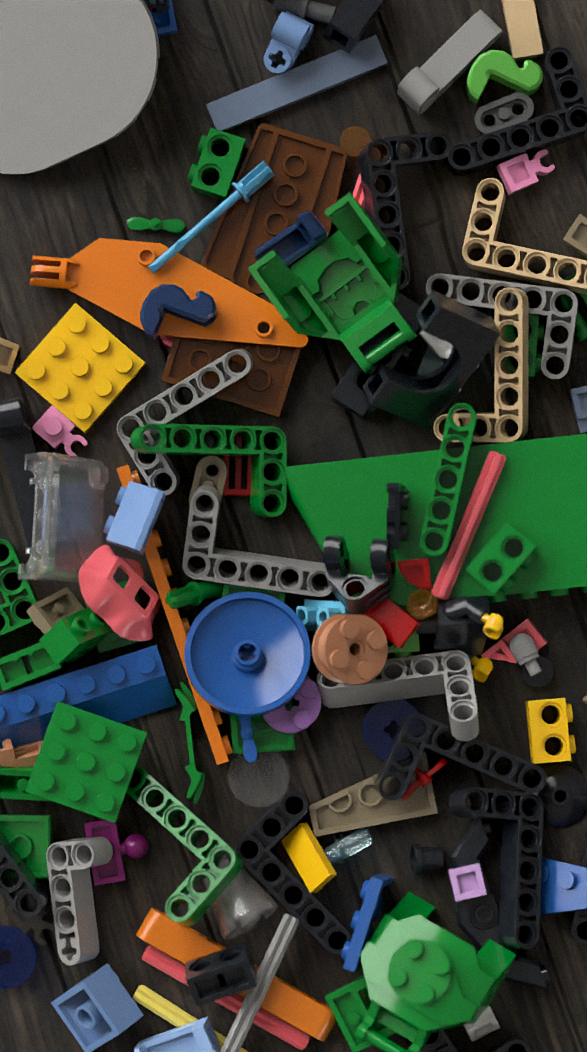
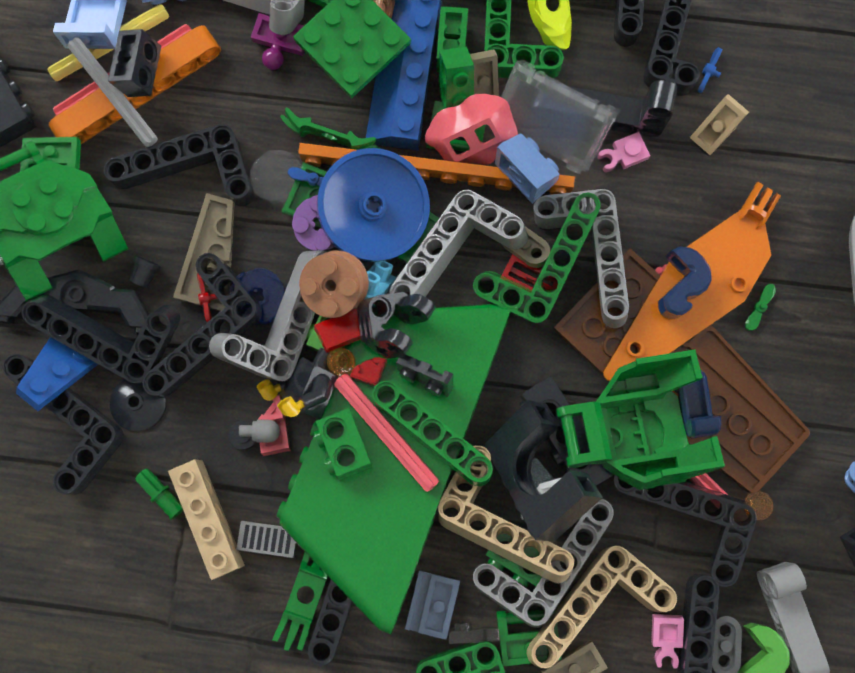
camera: 120 degrees right, 5 degrees down
yellow plate [15,303,146,434] -> none
green beam [127,765,243,927] -> none
dark azure piece [148,161,274,274] -> none
green axle [165,581,223,609] -> none
green brick [187,127,246,202] -> none
clear cone [204,854,279,940] -> none
sand blue tile [206,35,388,132] -> none
yellow tile [281,823,337,893] -> none
clear light blue axle [323,827,373,866] -> none
blue wing [341,873,394,972] -> none
lavender tile [448,863,487,901] -> none
yellow brick [525,698,576,764] -> none

